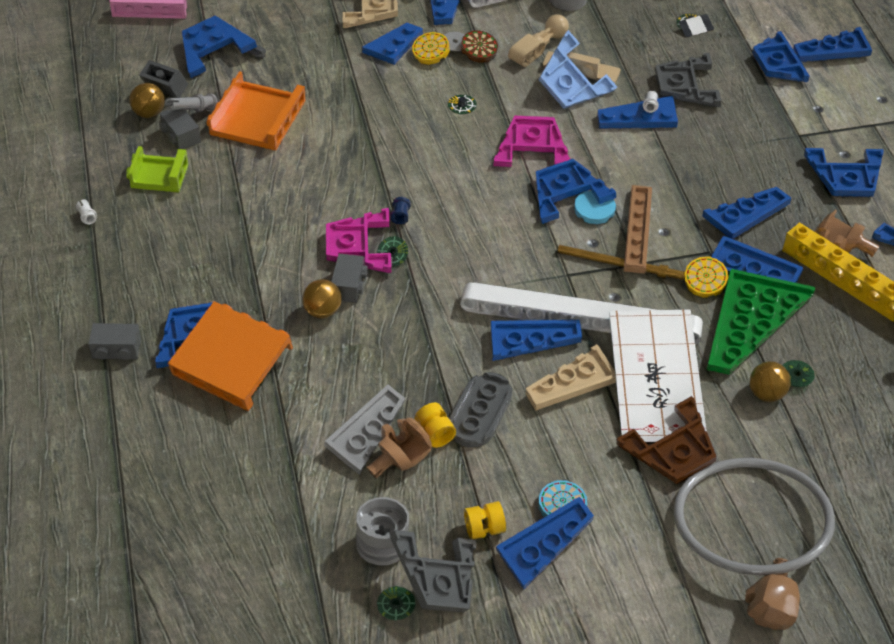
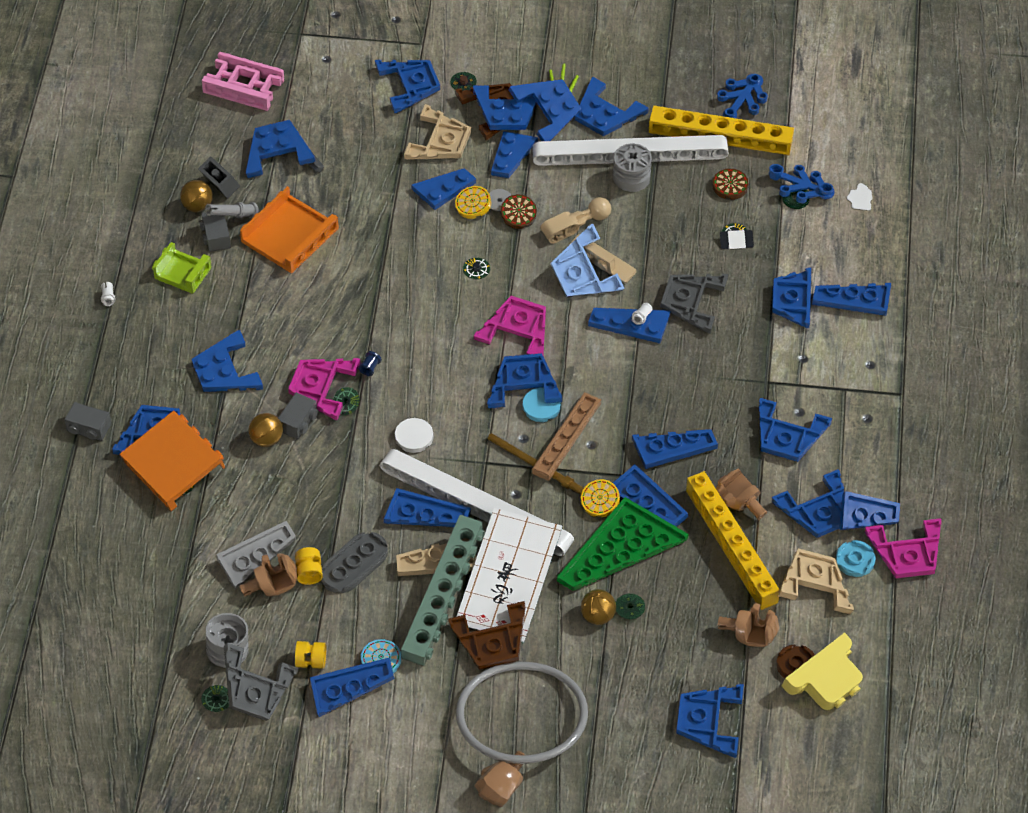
camera: 20 degrees right, 5 degrees up
none -> blue wing [191,330,263,392]
none -> white tile [395,418,433,453]
none -> sand green brick [401,515,484,666]

